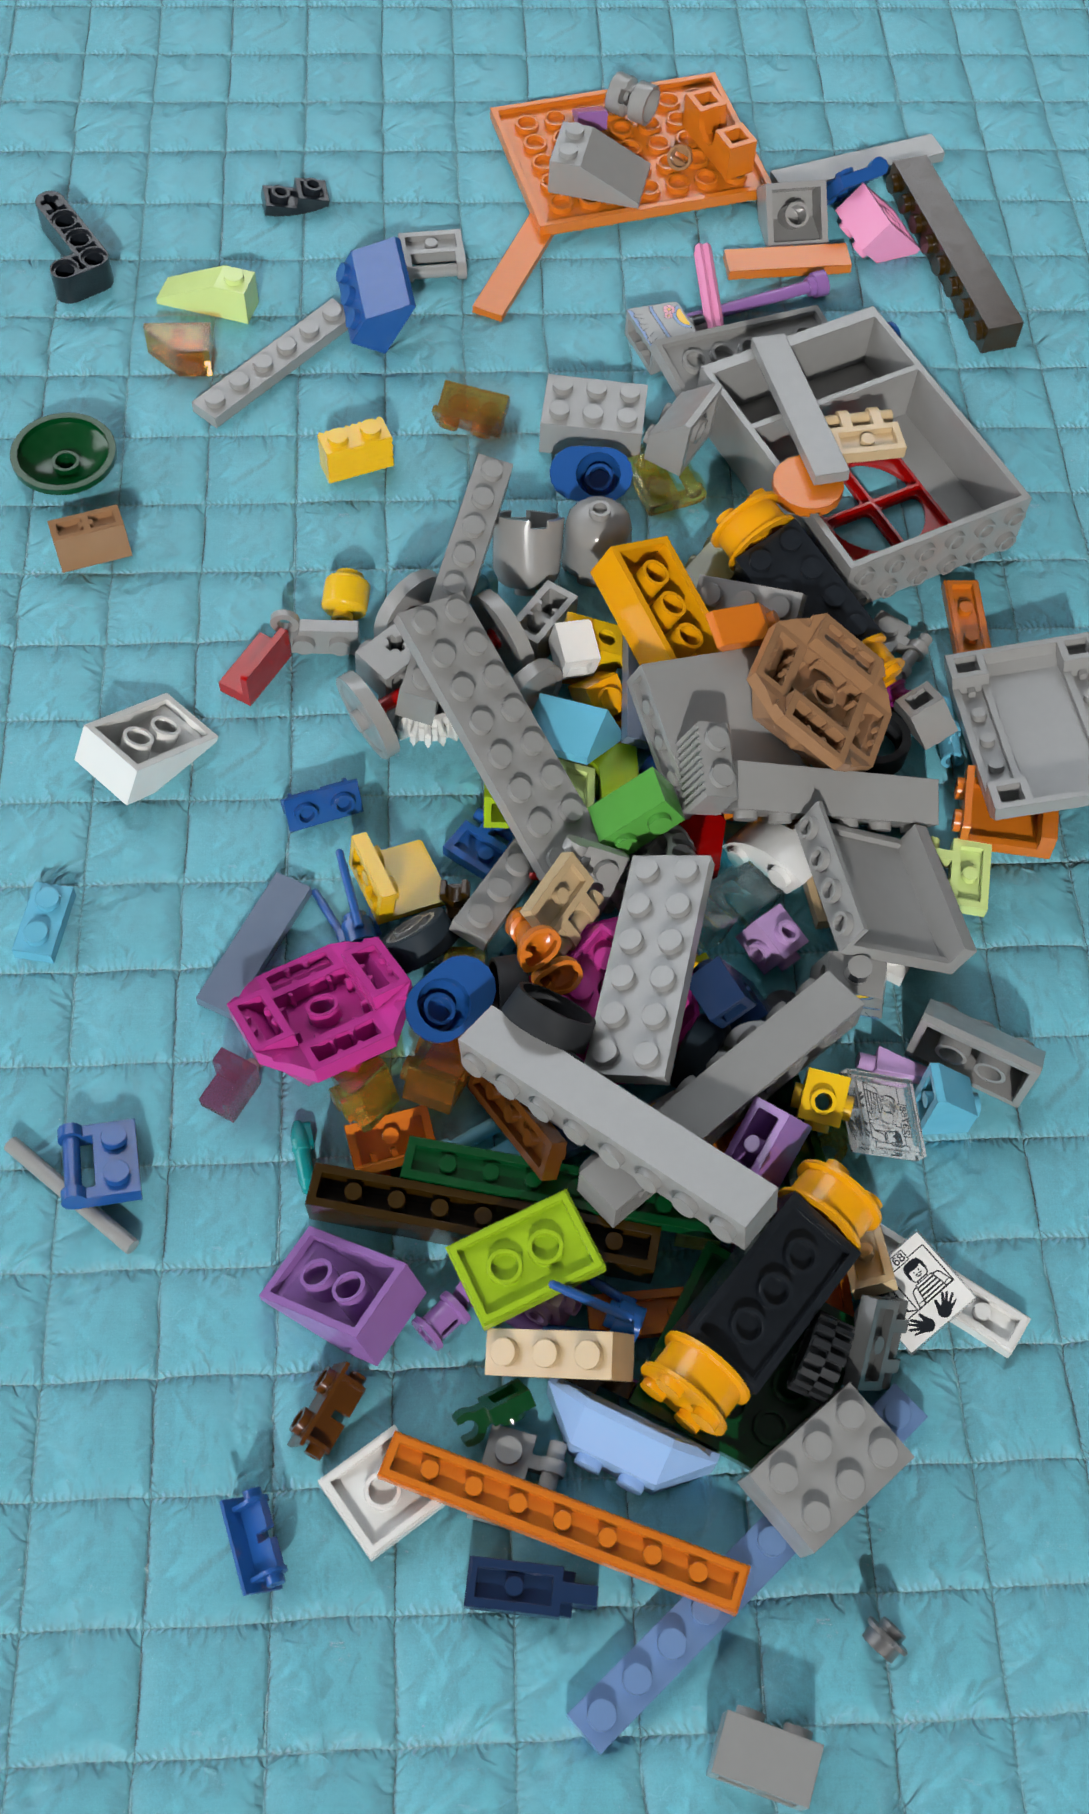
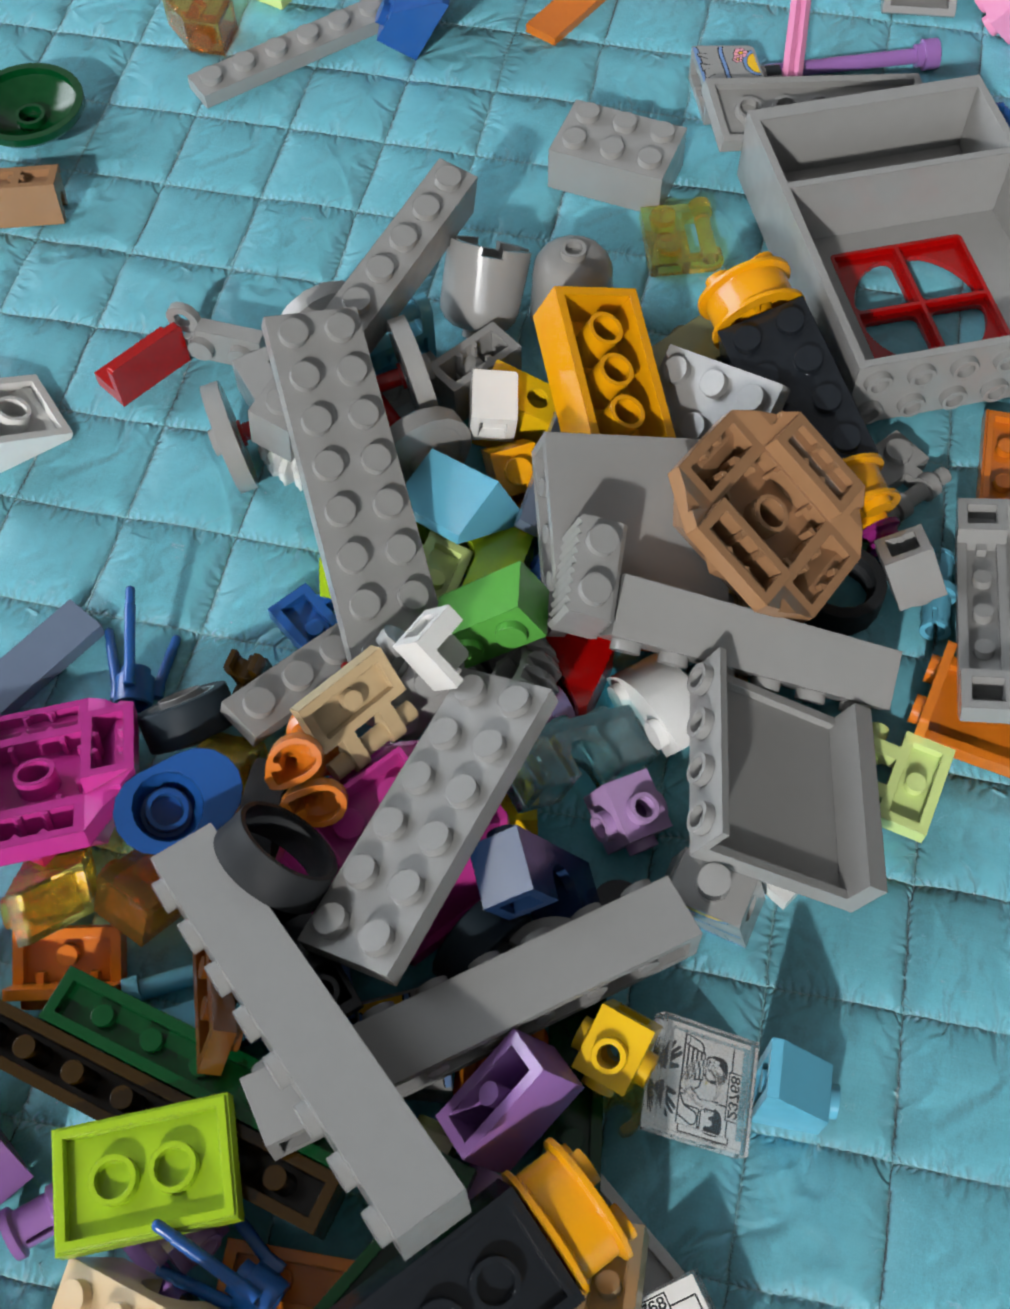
camera: 20 degrees right, 0 degrees up
blue hinge [280,778,364,833] -> none
yellow brick [317,416,394,484] -> none
yellow head [321,568,371,621] -> none
yellow bracket [349,832,445,925] -> none
clear orange bracket [432,380,511,439] -> none
blue piece [549,446,633,501] -> none
light grey slope [643,383,723,476] -> none
orange slope [705,603,780,652] -> none
orange tile [723,243,852,280] -> none
light grey tile [751,333,850,486] -> none
orange tile [771,455,844,517] -> none
tan plate [824,407,907,463] -> none
lavender piece [855,1045,928,1084] -> none
light grey slope [904,999,1046,1108] -> none
none -> white panel [392,604,469,691]

